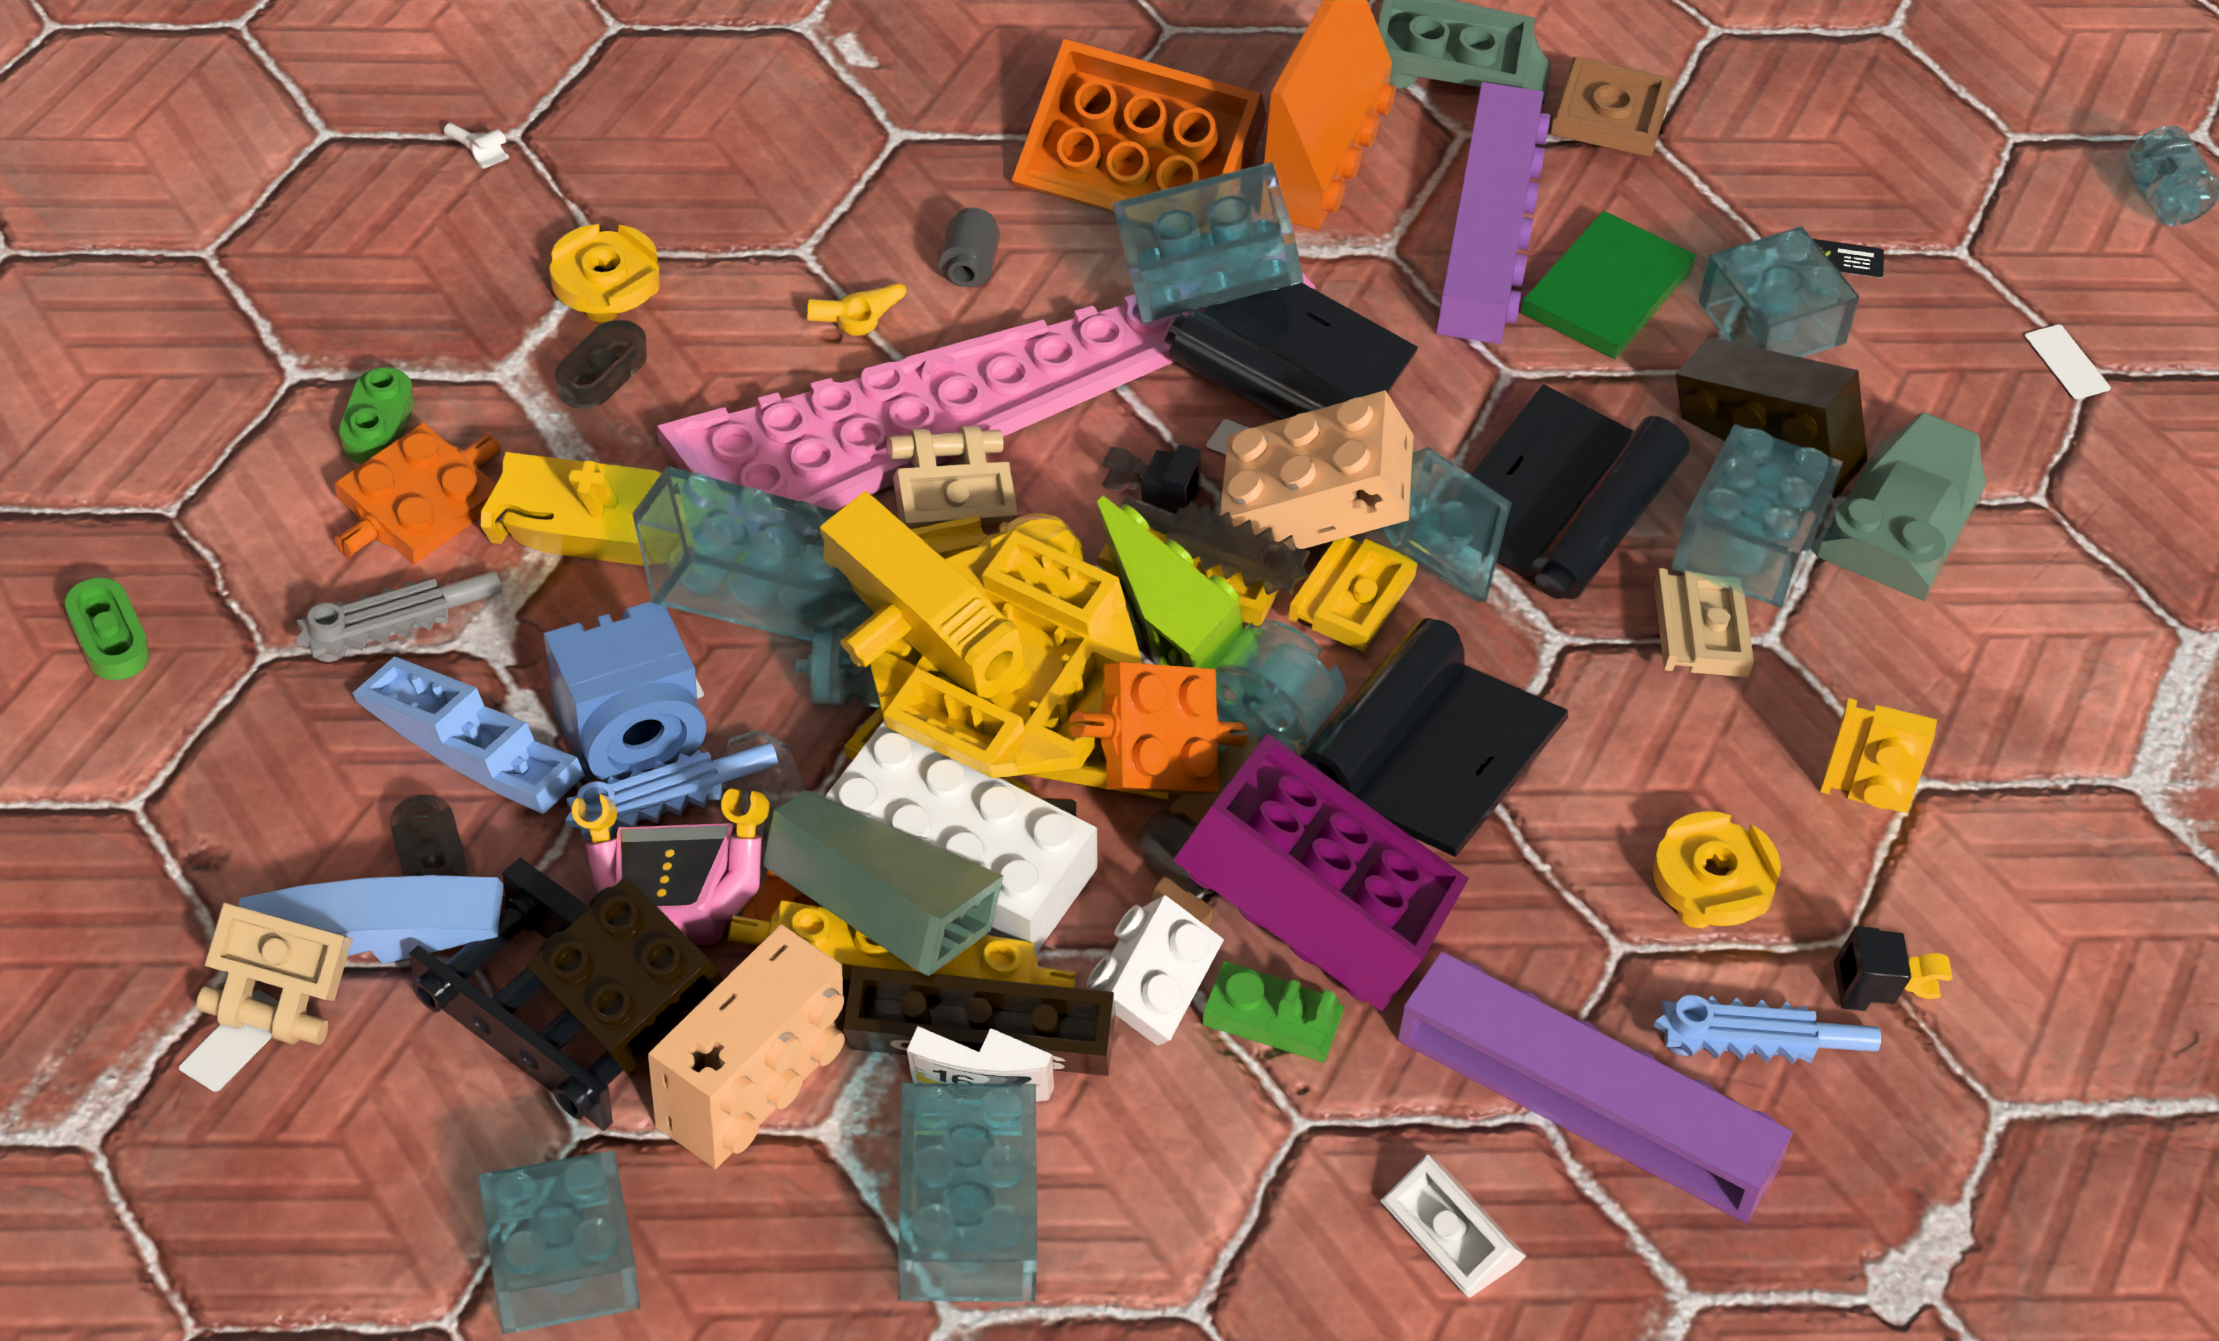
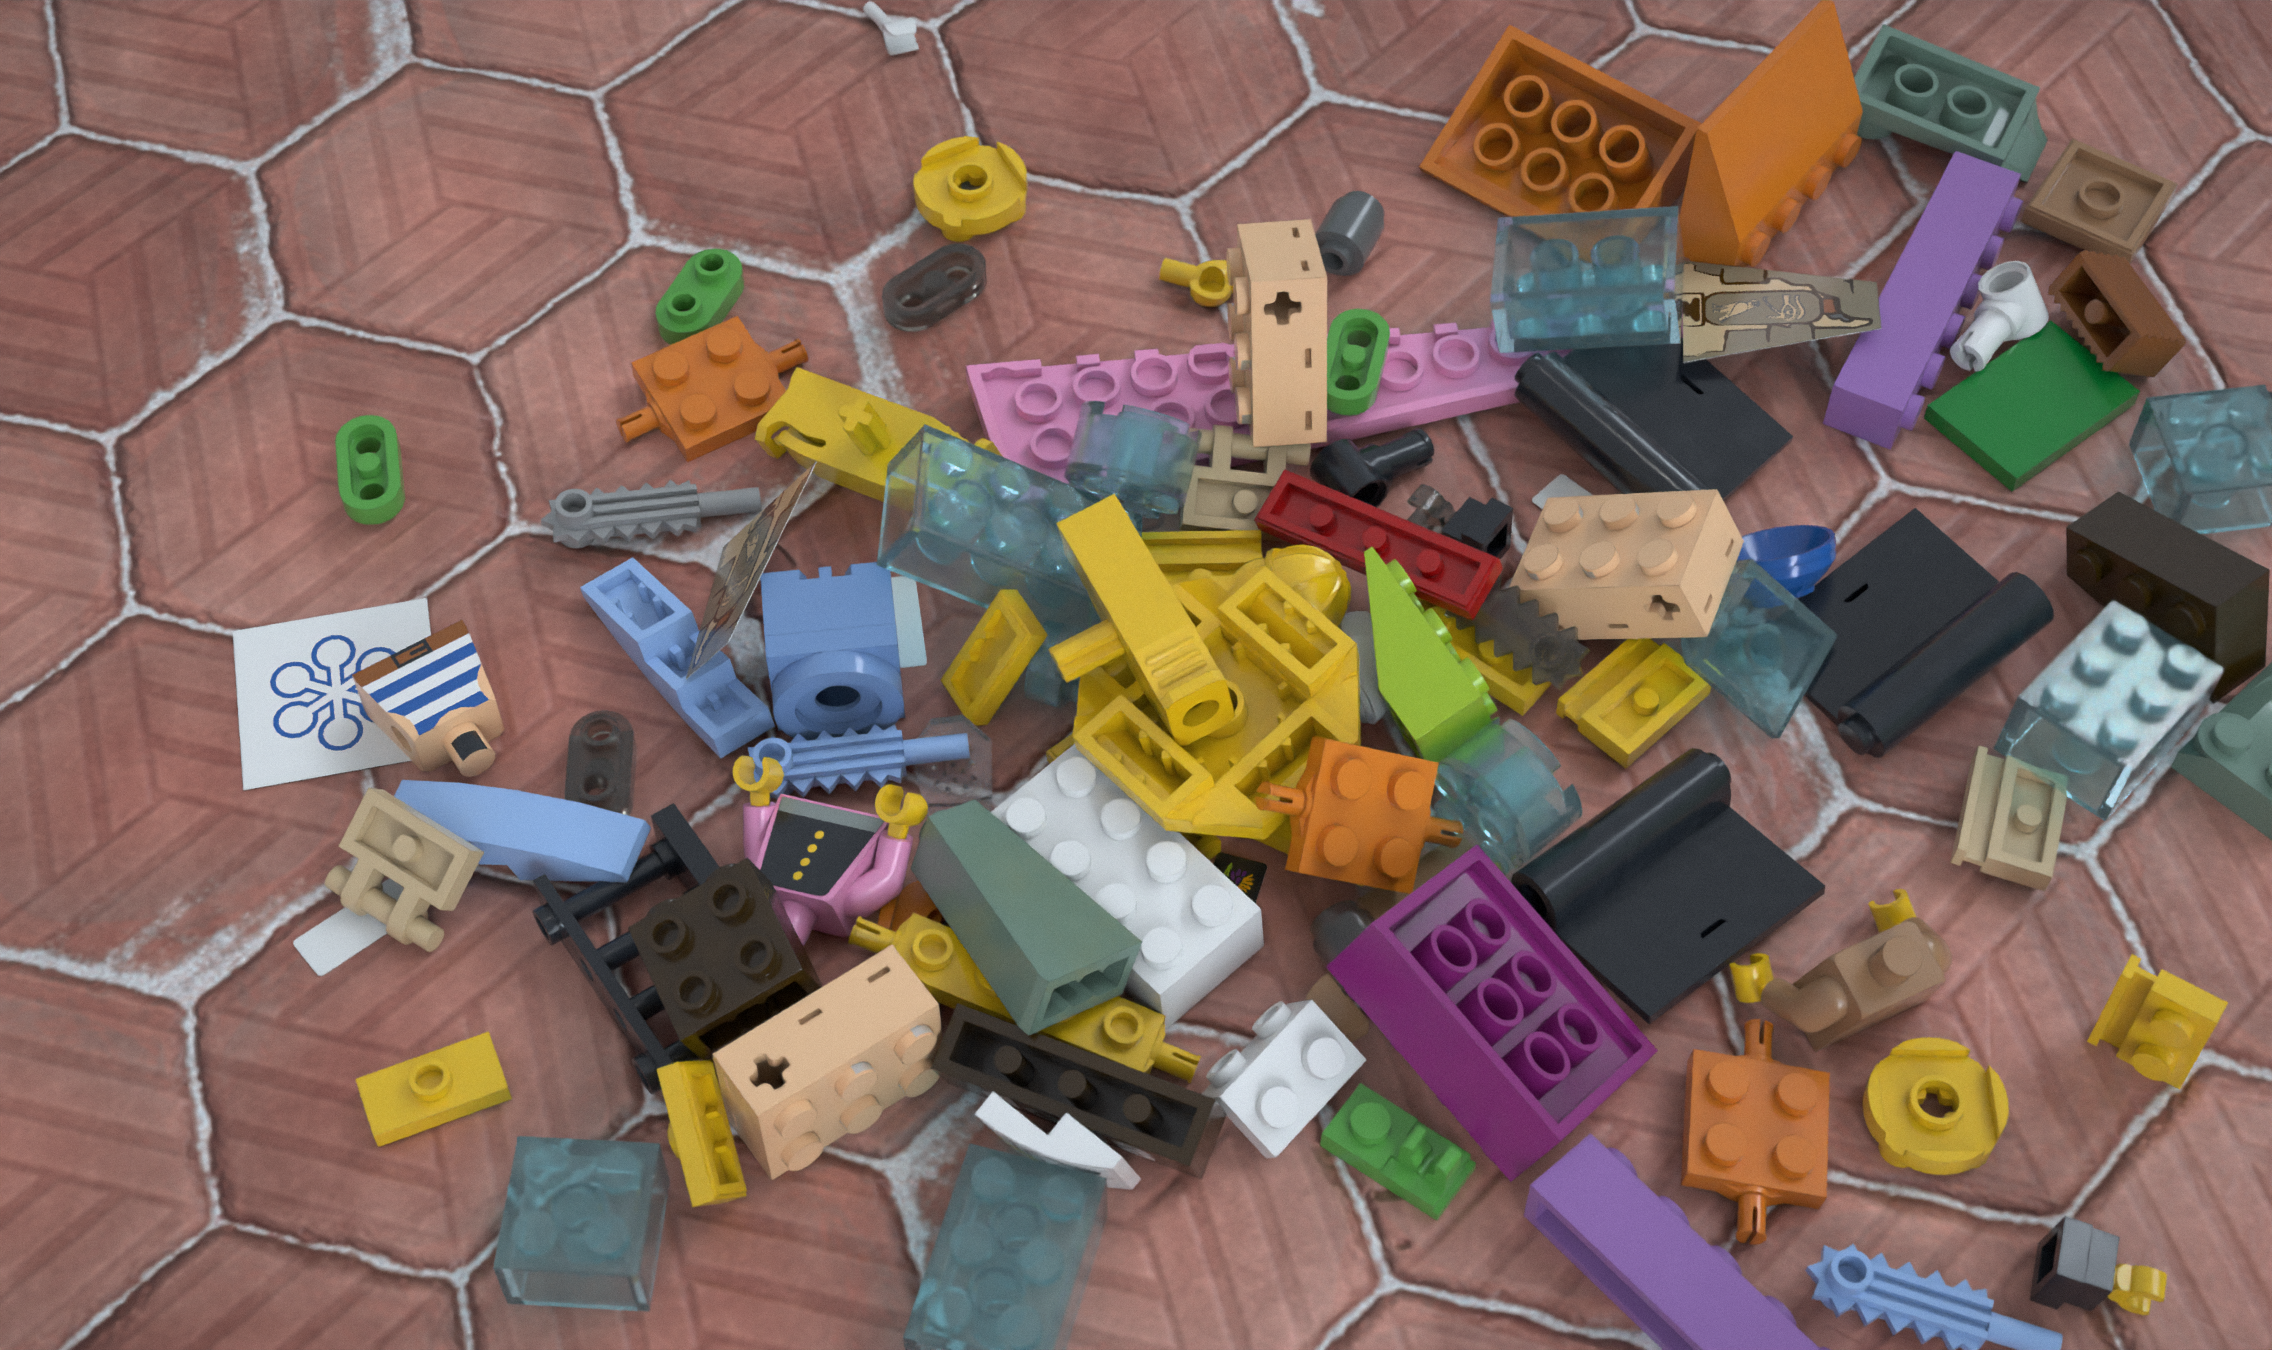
camera: 20 degrees right, 5 degrees up
none -> white sticker [233,598,431,791]
none -> torso [352,620,504,777]
none -> yellow plate [355,1031,512,1147]
none -> yellow plate [657,1060,747,1207]
none -> sticker [686,462,816,679]
none -> yellow plate [940,589,1048,726]
none -> clear light blue brick [1064,401,1202,519]
none -> light nougat piece [1226,219,1327,447]
none -> red tile [1254,469,1503,621]
none -> black pin [1310,428,1434,507]
none -> bright green plate [1327,309,1390,415]
none -> orange plate [1681,1019,1830,1245]
none -> sticker [1682,260,1881,363]
none -> medium nougat torso [1729,889,1952,1052]
none -> blue piece [1730,525,1836,602]
none -> white pin [1950,261,2049,371]
none -> dark orange brick [2048,249,2186,377]

